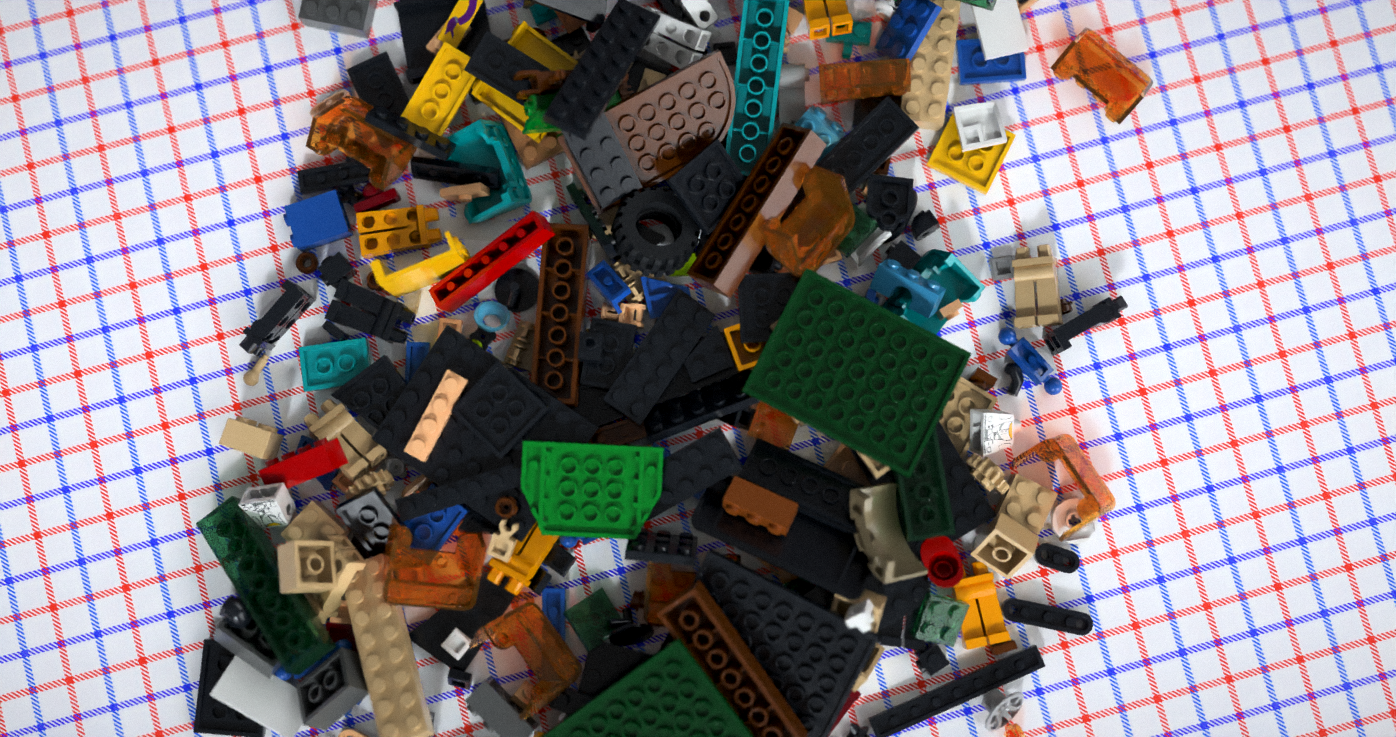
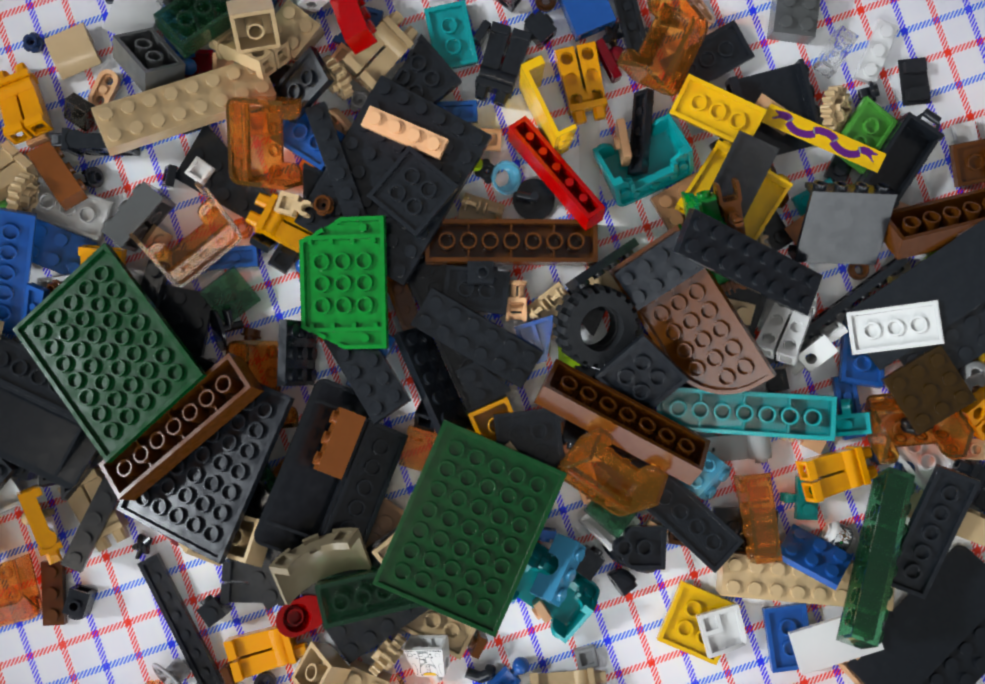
camera: 90 degrees right, 5 degrees up
black plate [365,105,457,161] -> none
blue panel [586,260,631,314] -> none
white tile [845,599,874,632] -> none
clear green plate [911,592,970,647] -> none

